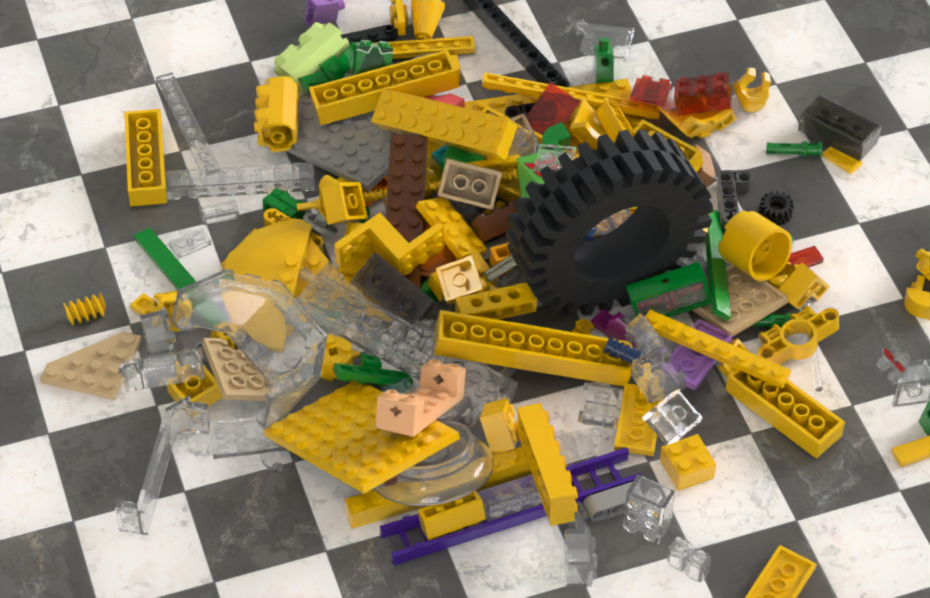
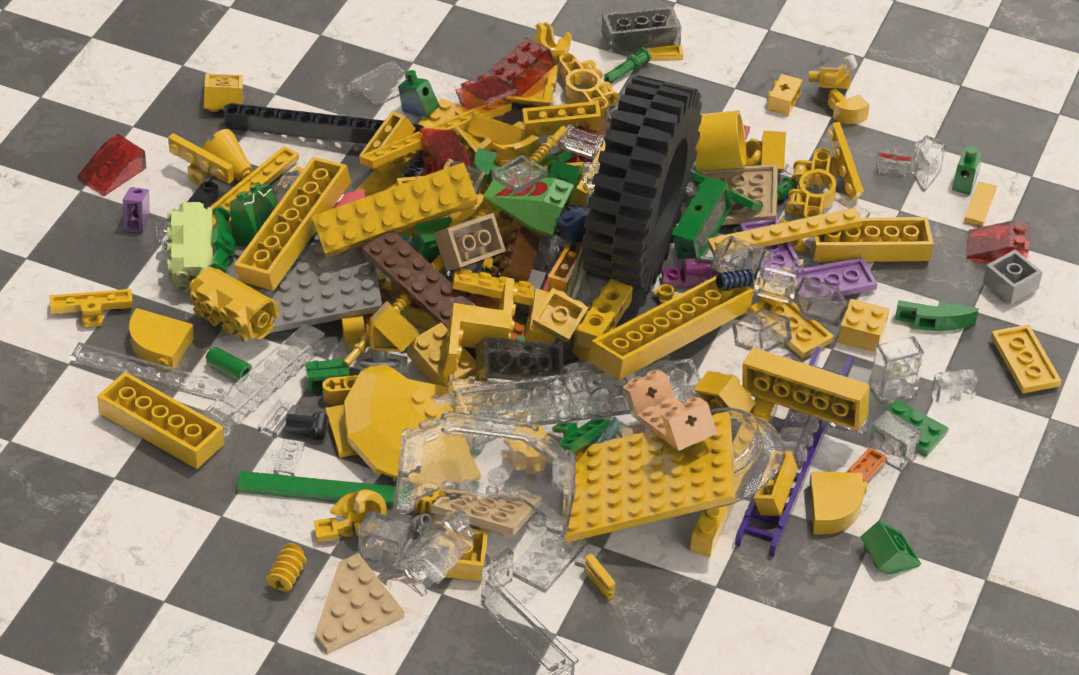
camera: 50 degrees left, 5 degrees down
none -> yellow plate [50,289,133,327]
none -> yellow brick [129,308,194,371]
none -> green brick [206,347,252,383]
none -> black piece [285,412,329,440]
none -> yellow brick [359,110,415,174]
none -> yellow piece [558,53,619,120]
none -> yellow tile [584,554,616,600]
none -> yellow brick [766,74,802,116]
none -> medium lavender plate [789,257,877,304]
none -> yellow brick [809,472,867,534]
none -> yellow plate [827,122,864,200]
none -> orange plate [847,447,887,483]
none -> green plate [873,399,949,457]
none -> green slope [895,300,979,331]
none -> clear red slope [967,221,1030,262]
none -> light grey brick [983,250,1043,305]

